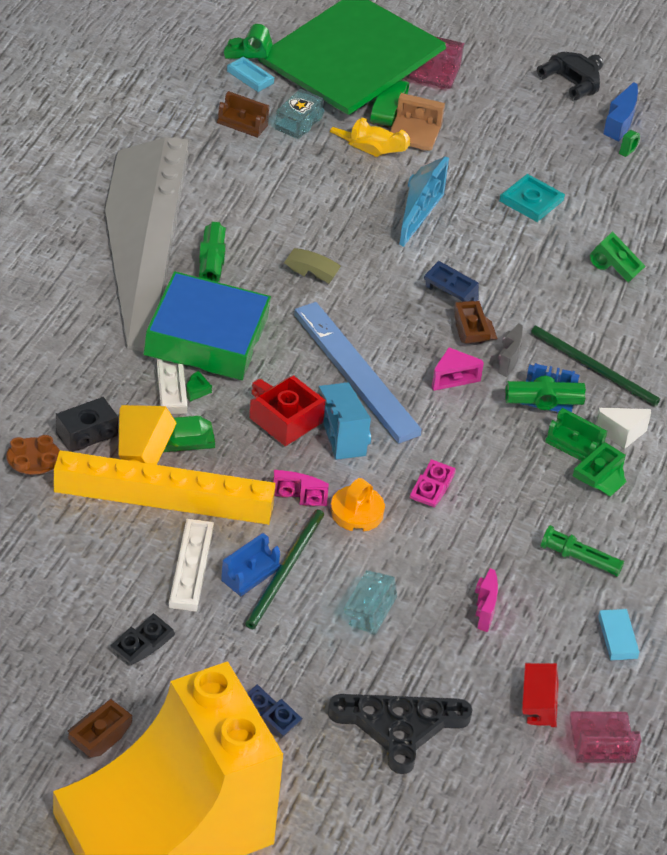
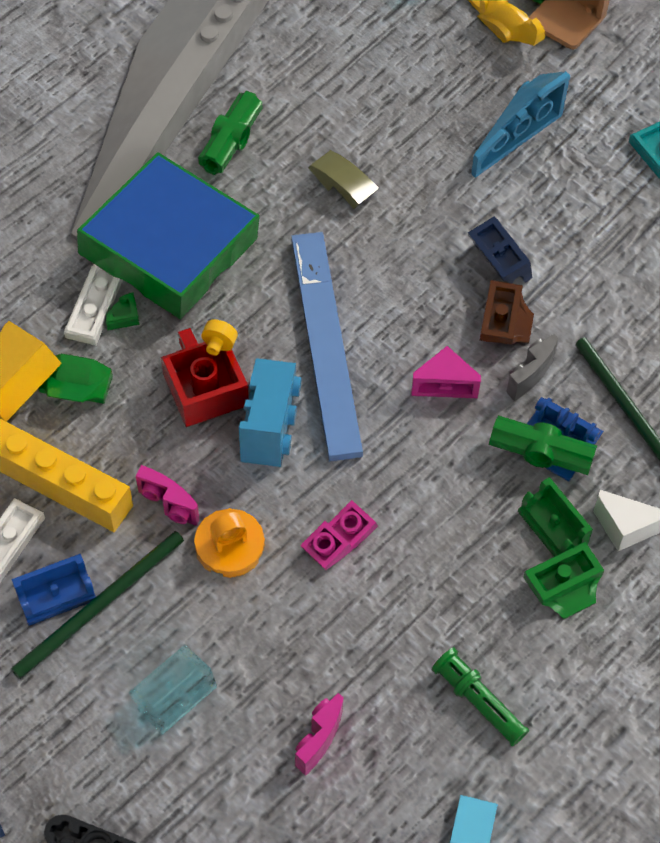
camera: 25 degrees right, 15 degrees up
none -> yellow tile [201,319,238,356]

